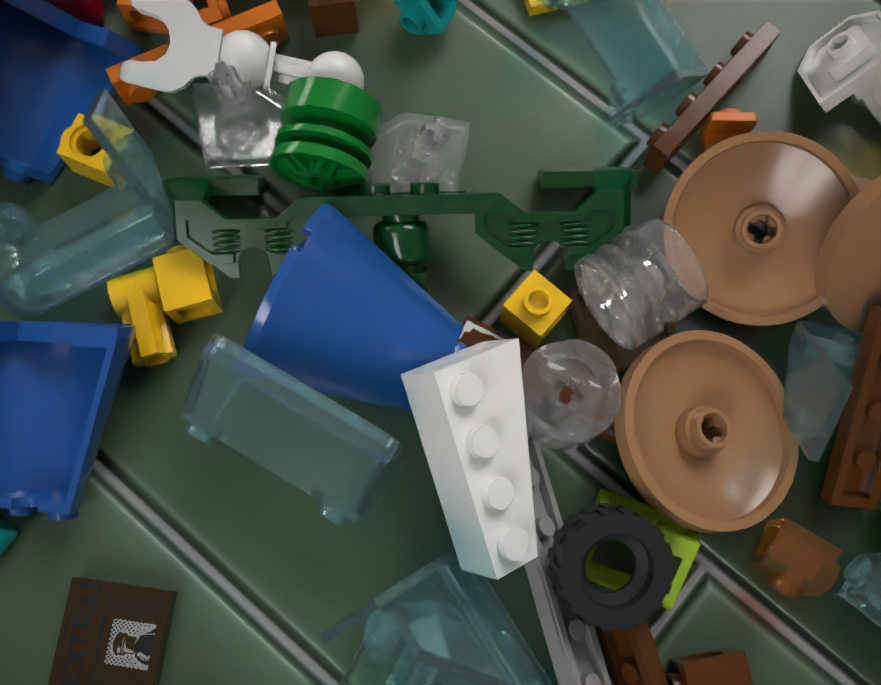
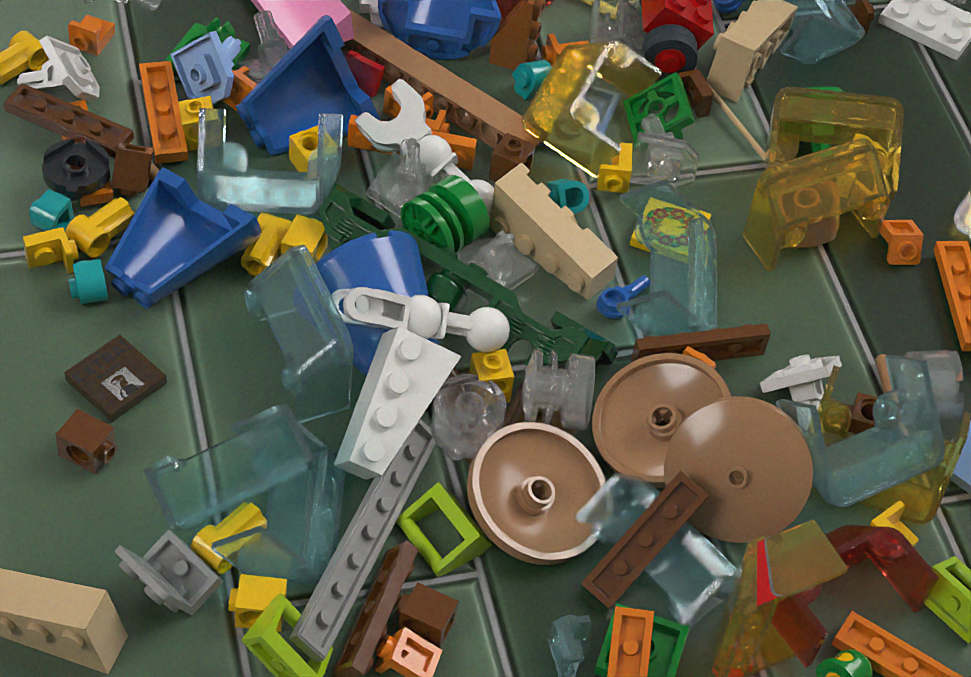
camera: 30 degrees right, 25 degrees down
black tyre [547,503,674,632] -> none
clear orange brick [747,518,843,600] -> none
none -> white piece [328,287,510,352]
none -> tan wedge [489,162,618,300]
none -> blue plate [596,275,650,319]

